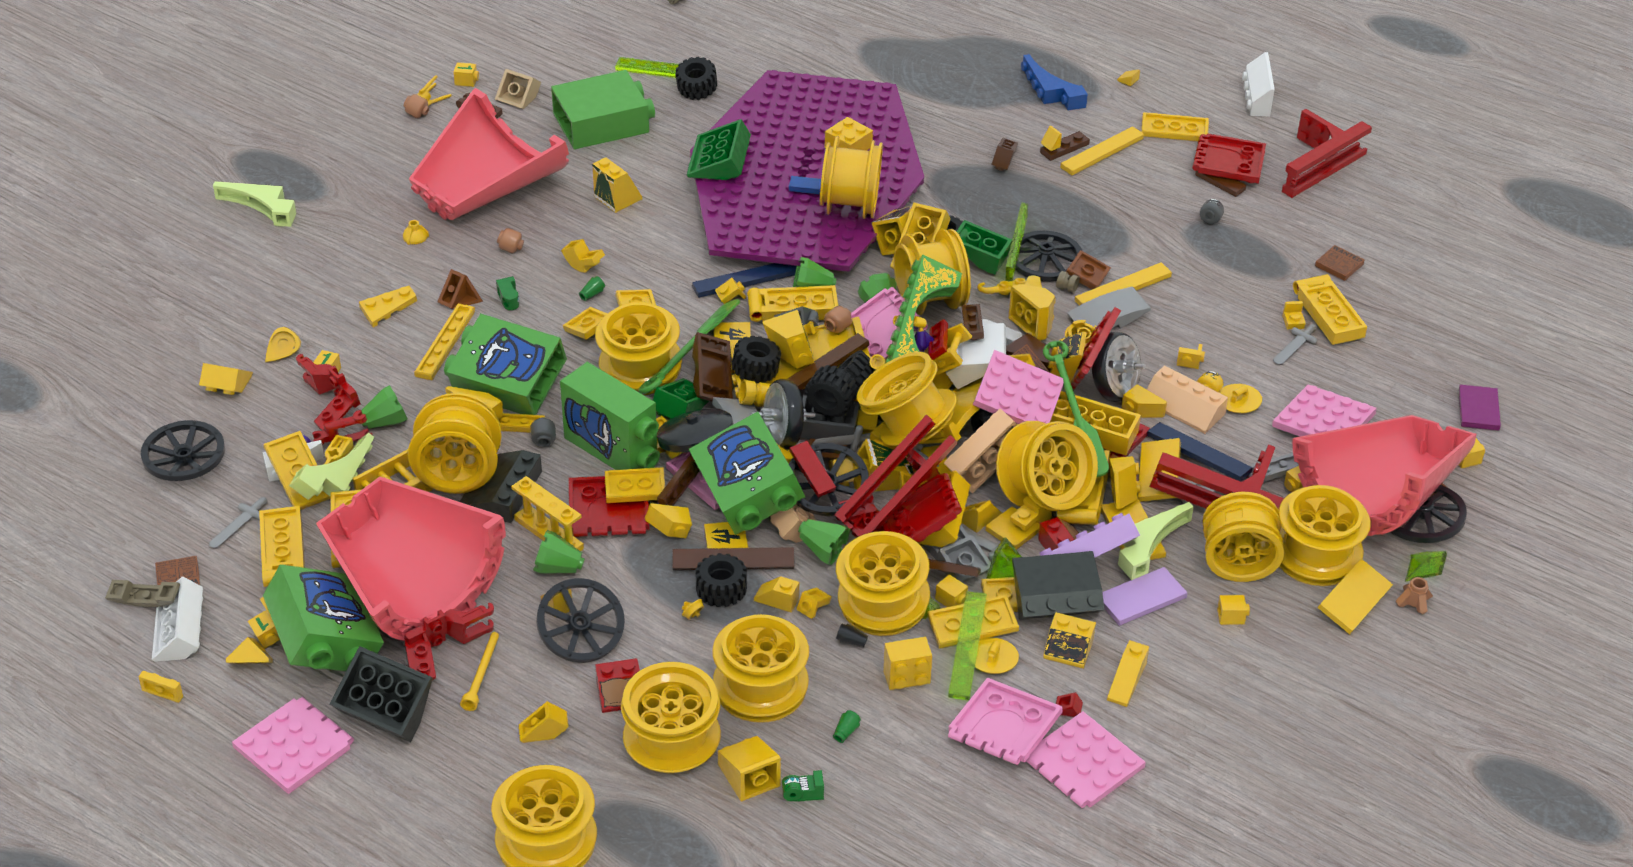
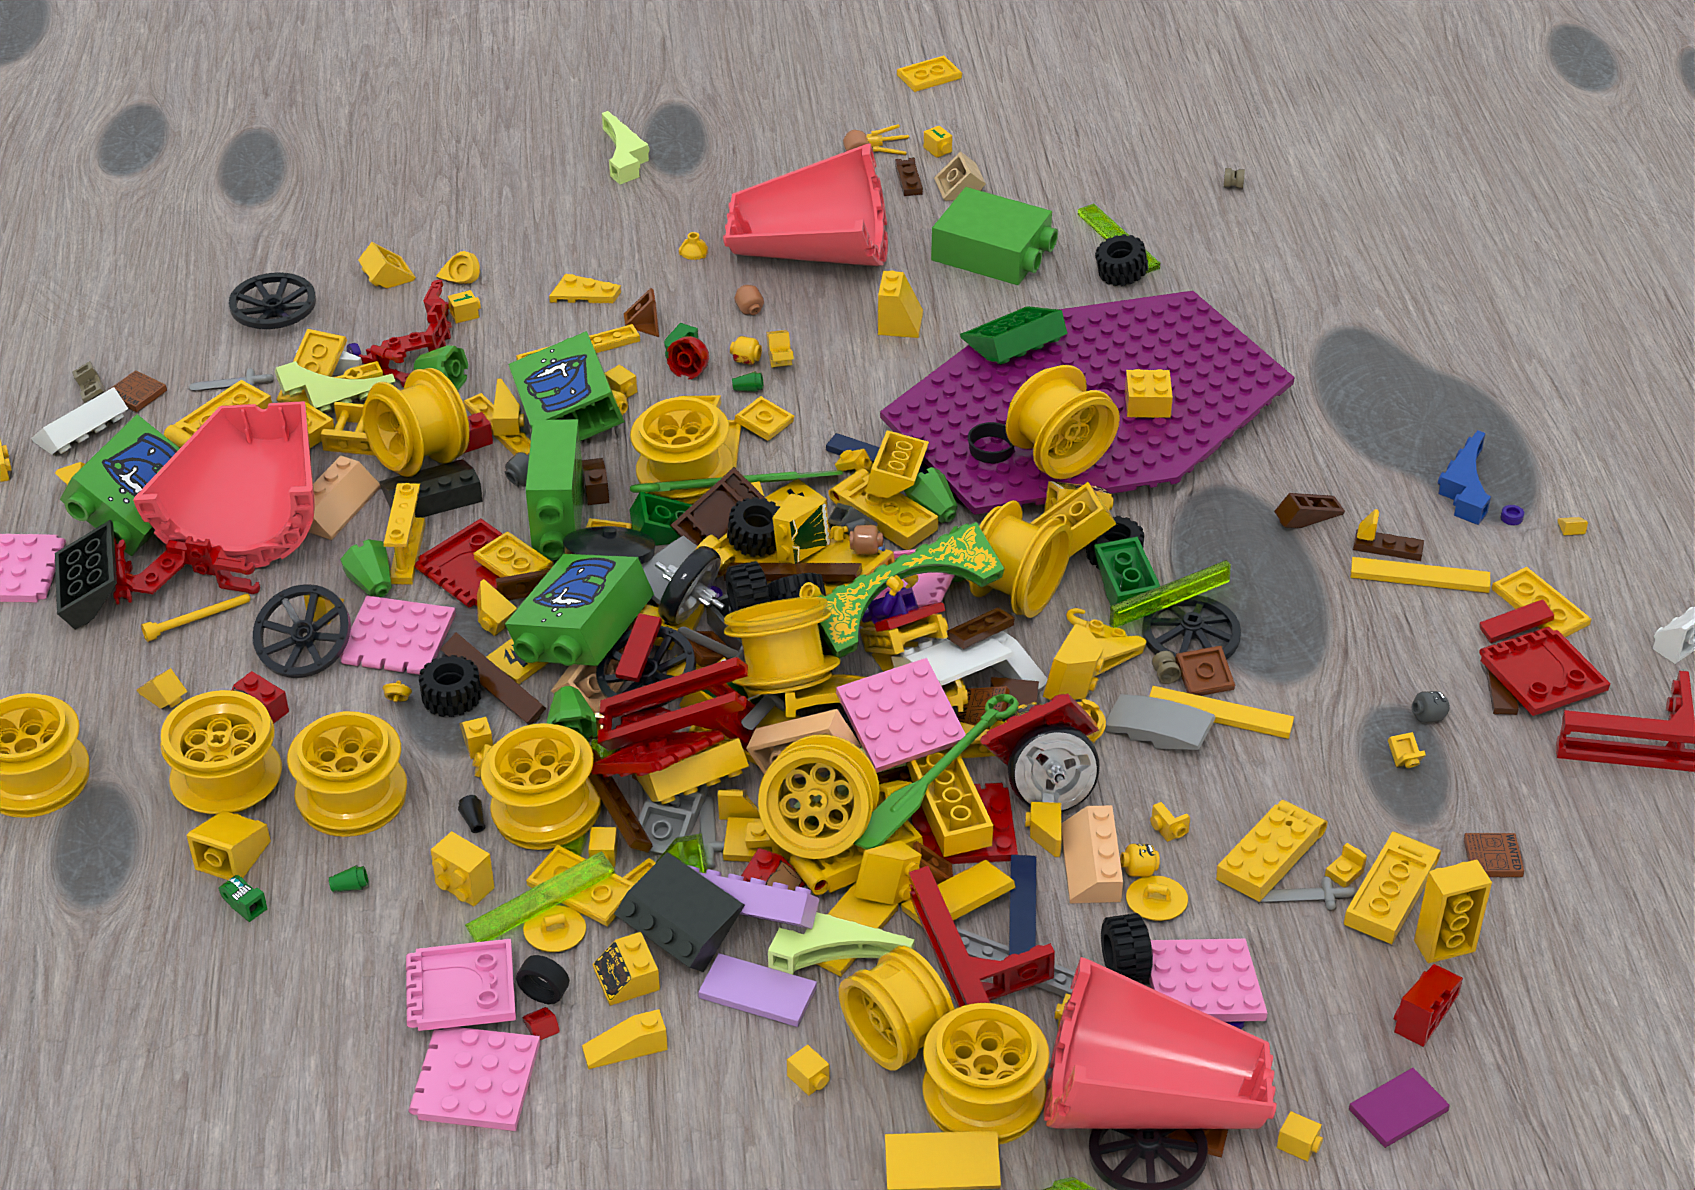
camera: 50 degrees right, 0 degrees up
none -> bright pink hinge [340,596,456,675]
none -> black tyre [516,955,570,1004]
none -> red cylinder [667,336,709,379]
none -> yellow head [730,336,762,365]
none -> yellow slope [866,430,929,498]
none -> yellow tile [897,55,962,92]
none -> black tyre [968,422,1015,464]
none -> black tyre [1101,913,1153,981]
none -> yellow hinge [1216,799,1328,902]
none -> yellow bracket [1388,732,1426,768]
none -> red wedge [1393,964,1463,1047]
none -> yellow brick [1414,860,1492,964]
none -> red tile [1479,599,1554,643]
none -> dark purple tile [1500,505,1524,525]

